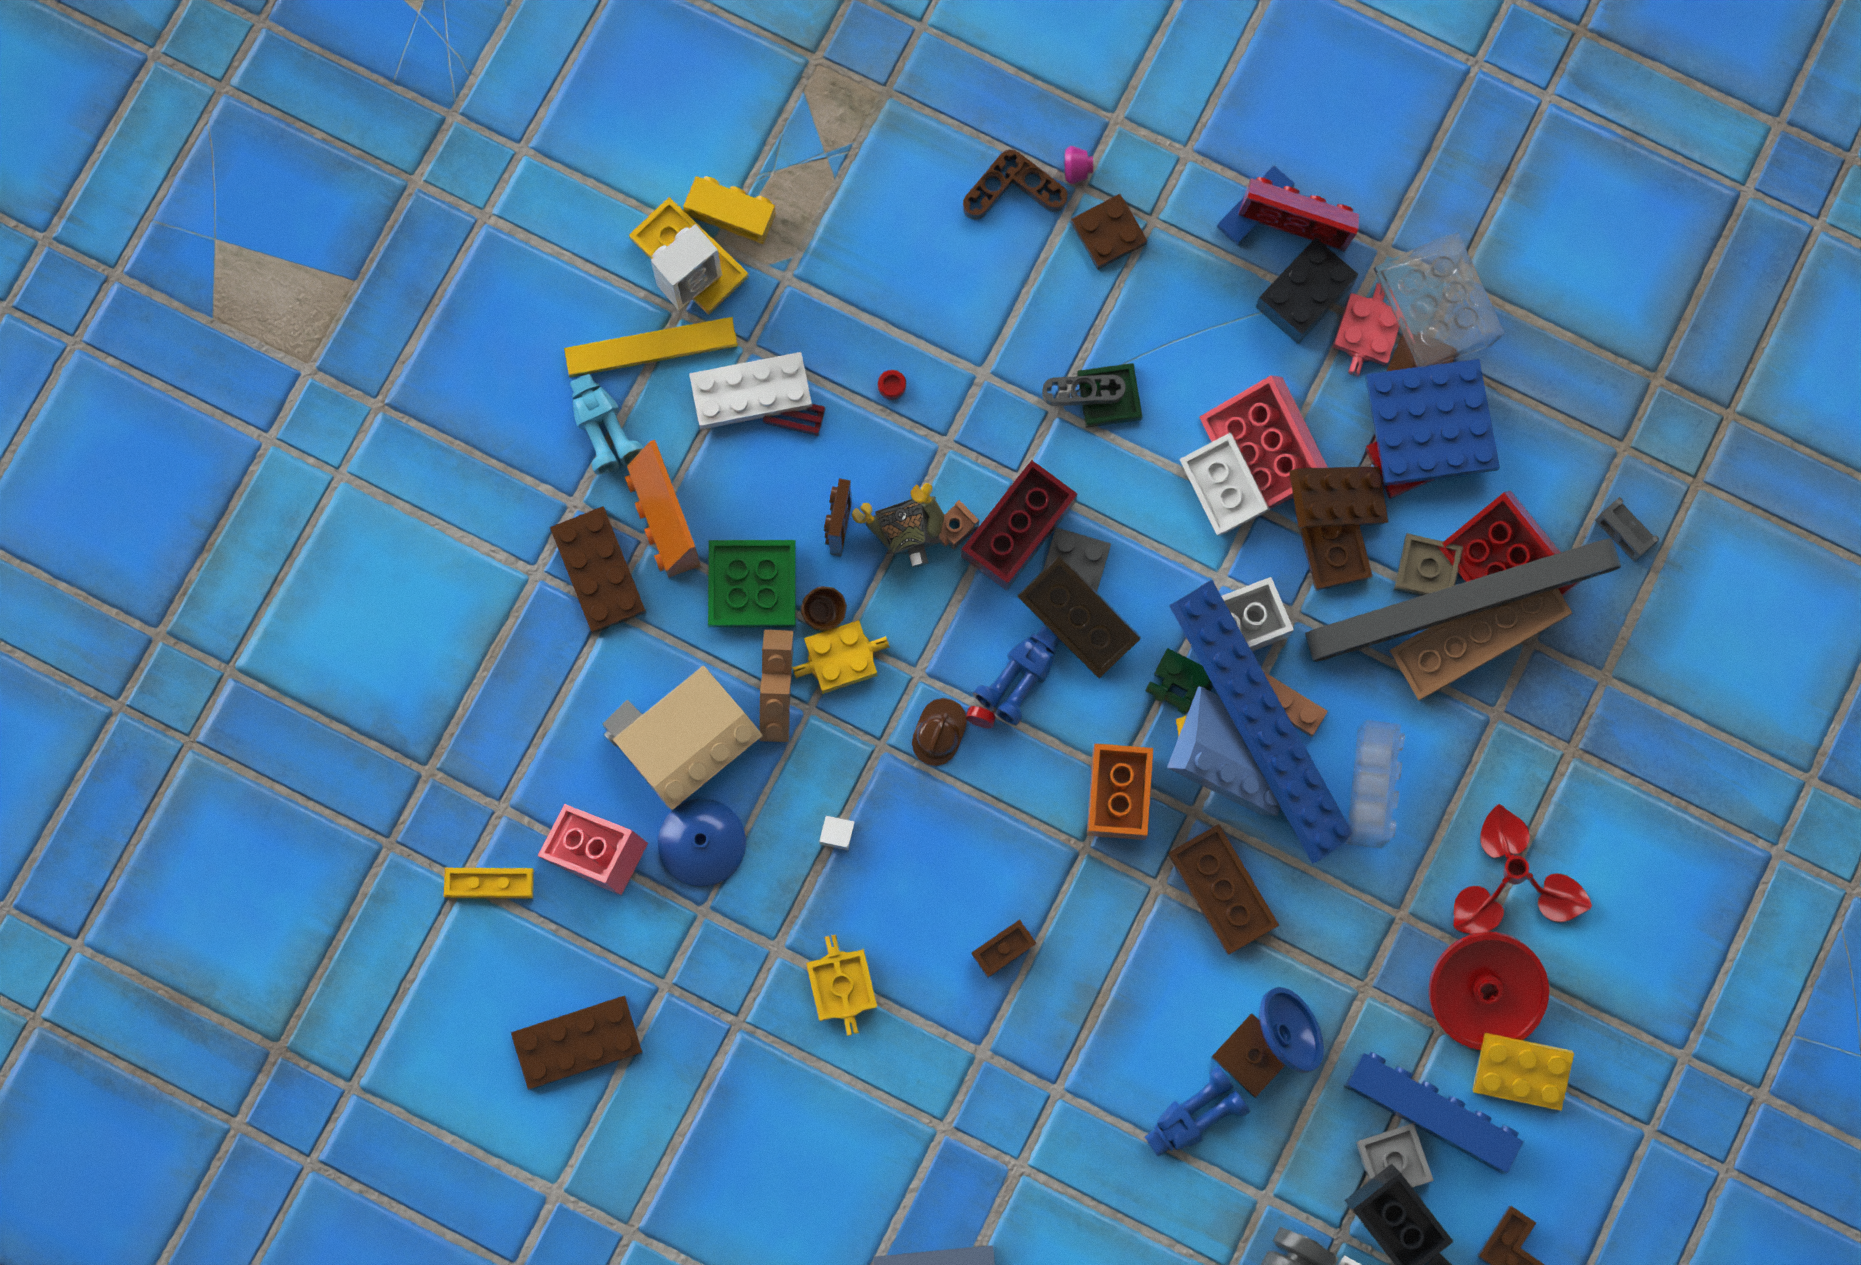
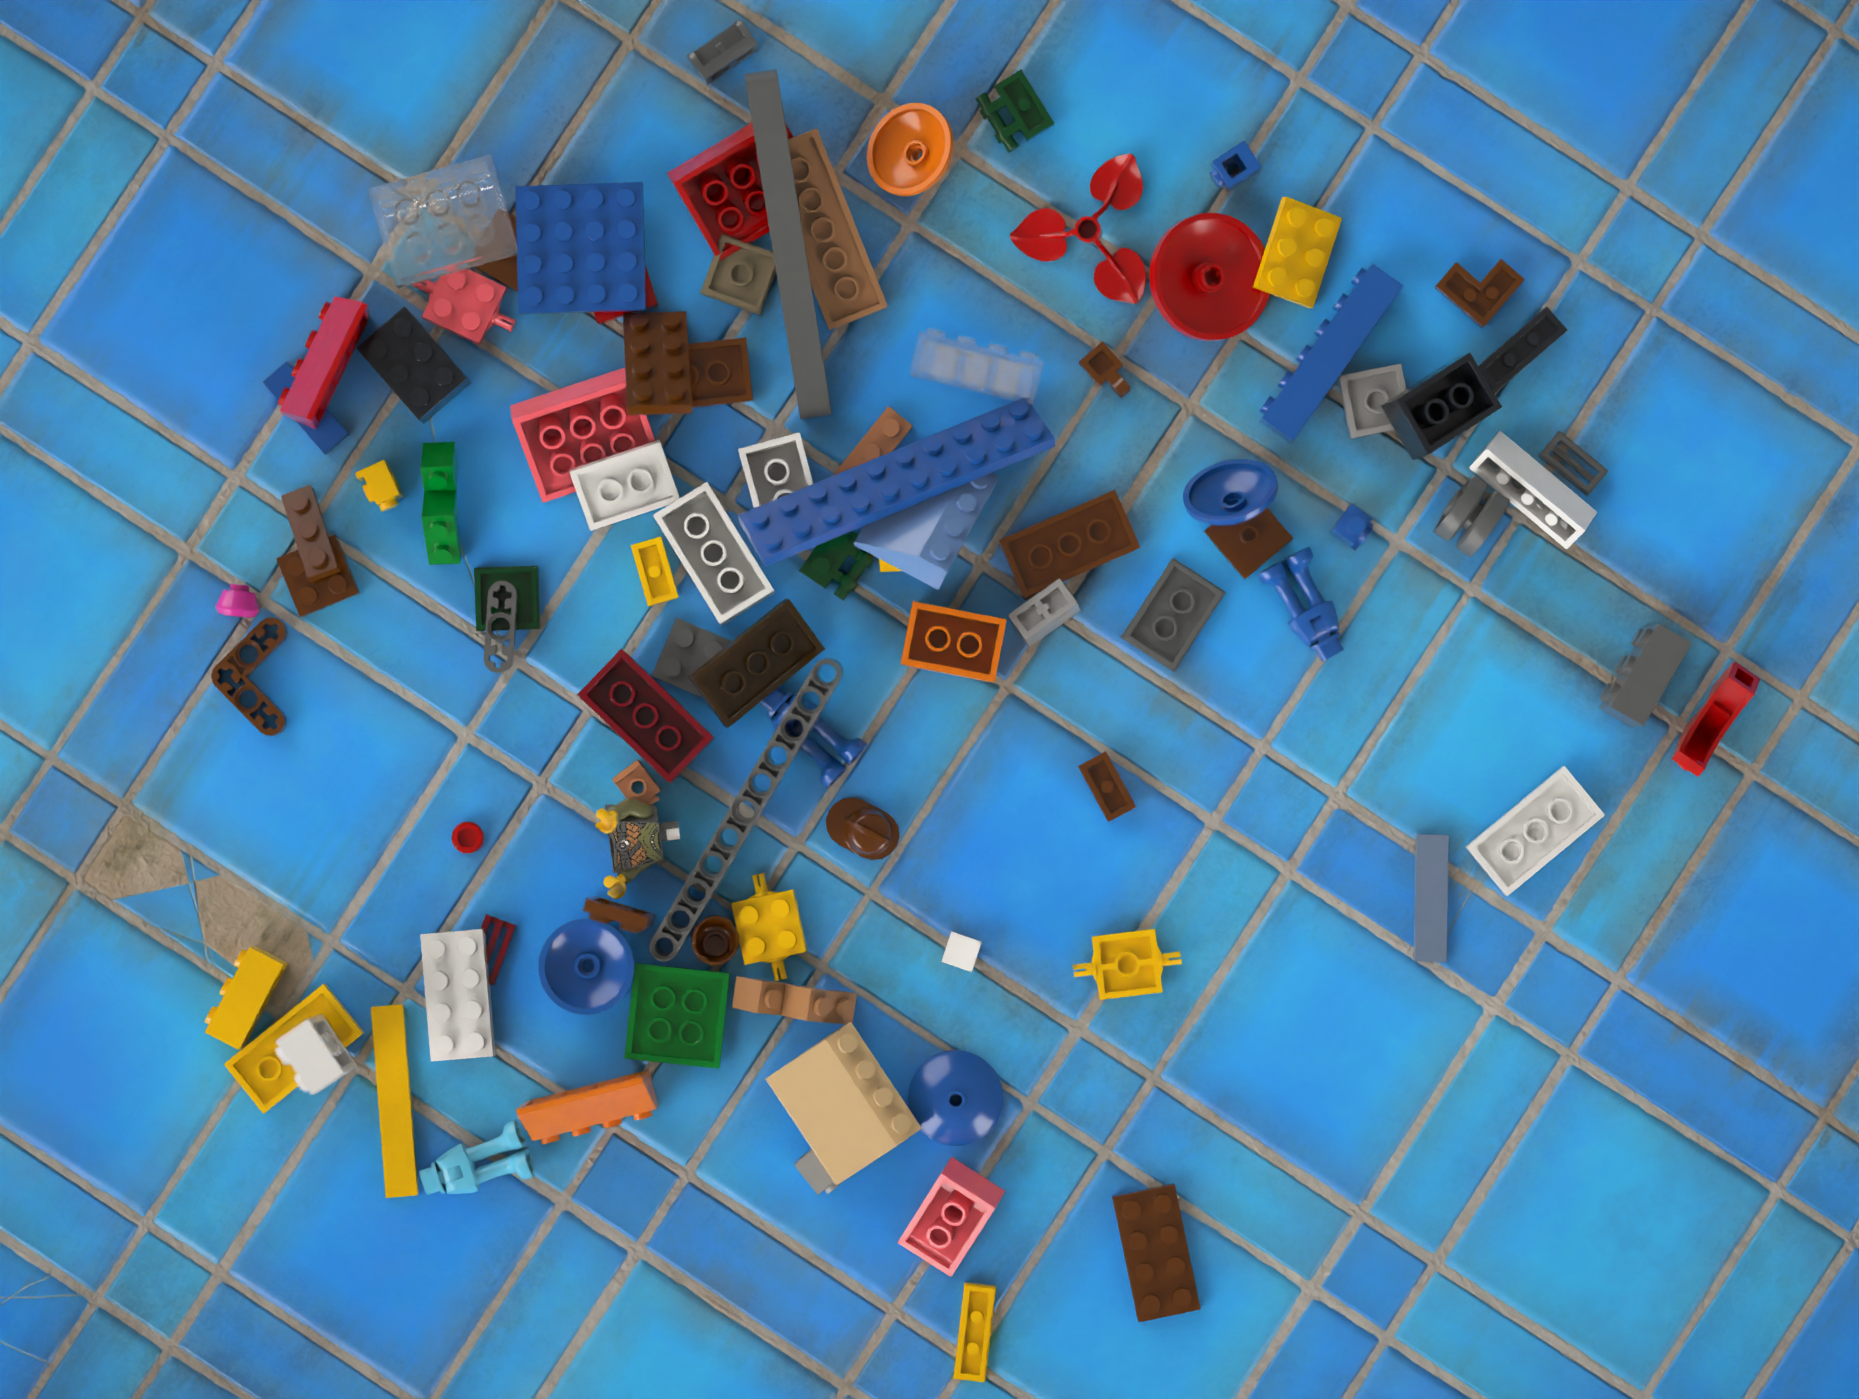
camera: 85 degrees left, 10 degrees up
reddish brown plate [550,506,646,634] -> none
red tile [965,706,996,728] -> none
none -> reddish brown plate [281,484,341,582]
none -> yellow brick [355,460,404,512]
none -> green arch [420,442,461,565]
none -> blue dish [538,919,635,1015]
none -> yellow plate [630,537,679,607]
none -> dark grey beam [650,658,844,961]
none -> white brick [653,482,776,626]
none -> orange dish [867,103,954,196]
none -> dark green plate [975,70,1054,153]
none -> light grey hinge [1008,578,1080,647]
none -> reddish brown plate [1079,341,1131,398]
none -> dark grey tile [1121,558,1226,672]
none -> blue brick [1209,141,1261,191]
none -> blue brick [1329,504,1374,550]

